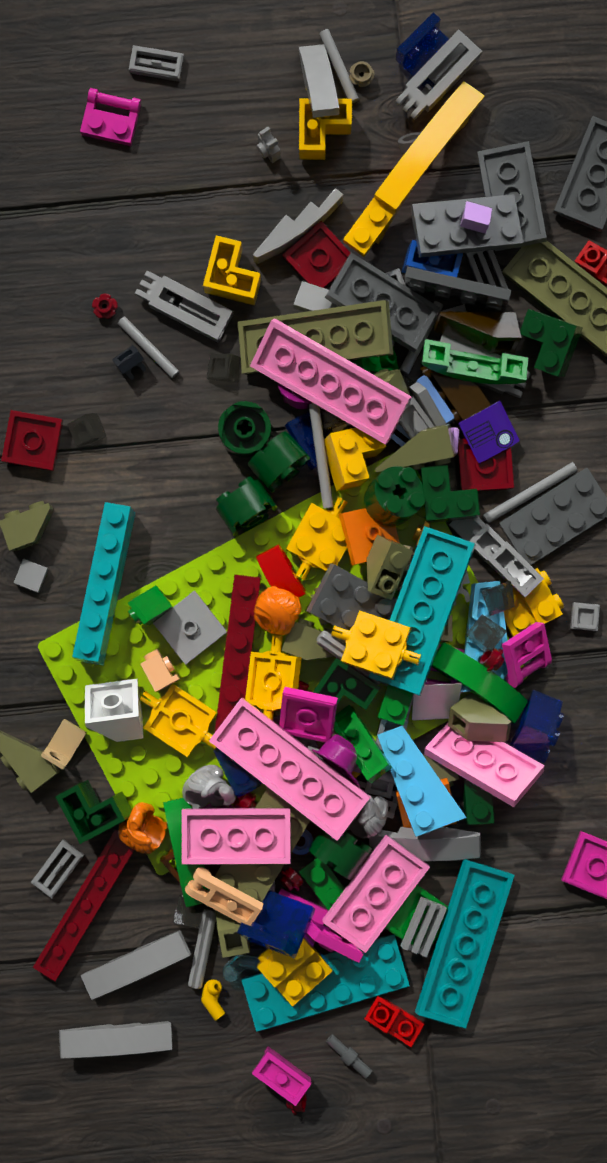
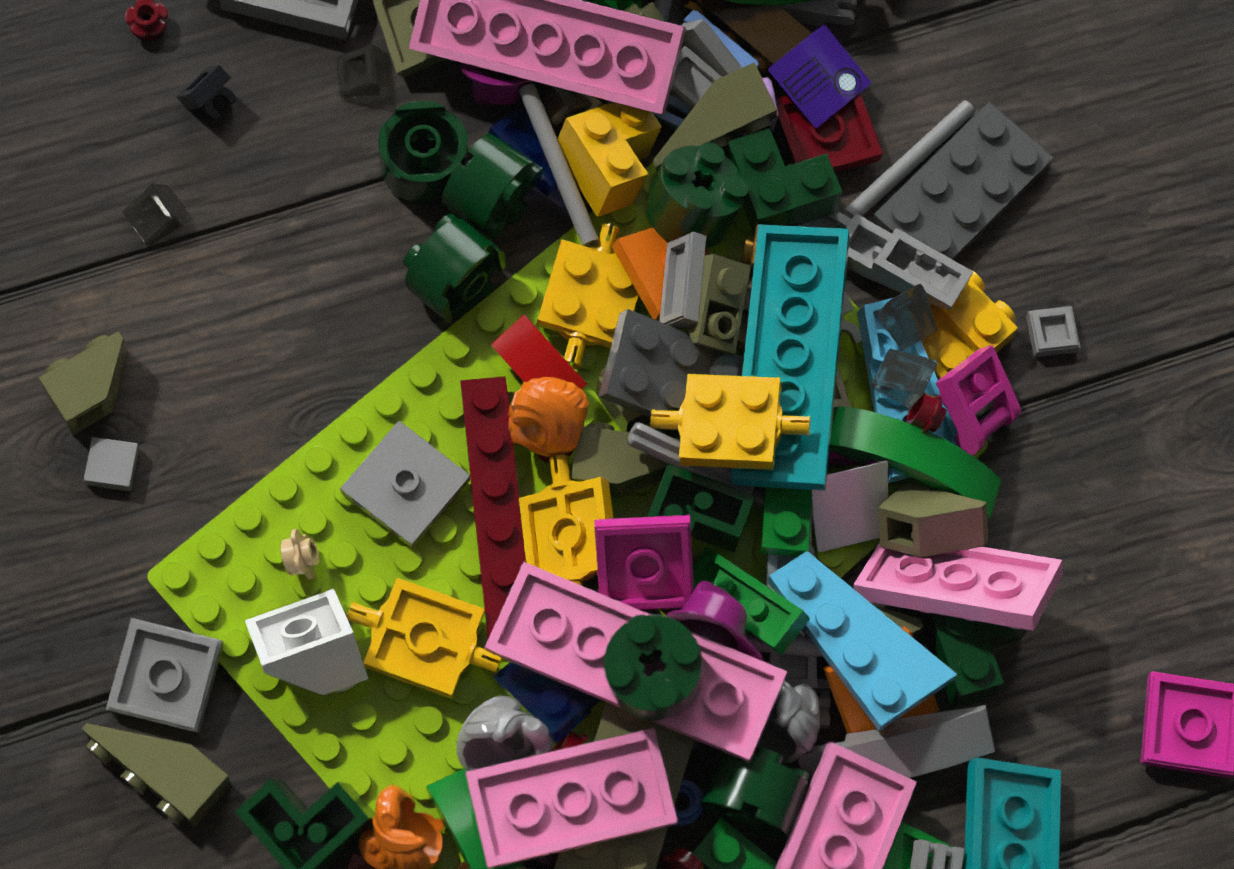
camera: 25 degrees left, 15 degrees down
dark red plate [1,410,63,471] -> none
tan bracket [41,719,86,770] -> none
teal brick [72,502,135,666] -> none
light grey bar [118,316,179,378] -> none
green slope [128,585,173,627] -> none
light nougat brick [141,649,180,692] -> none
clear blue brick [509,690,564,763] -> none
none -> light grey plate [106,618,224,733]
none -> tan plate [281,529,319,579]
none -> dark green brick [604,614,703,721]
none -> light grey tile [659,232,706,330]

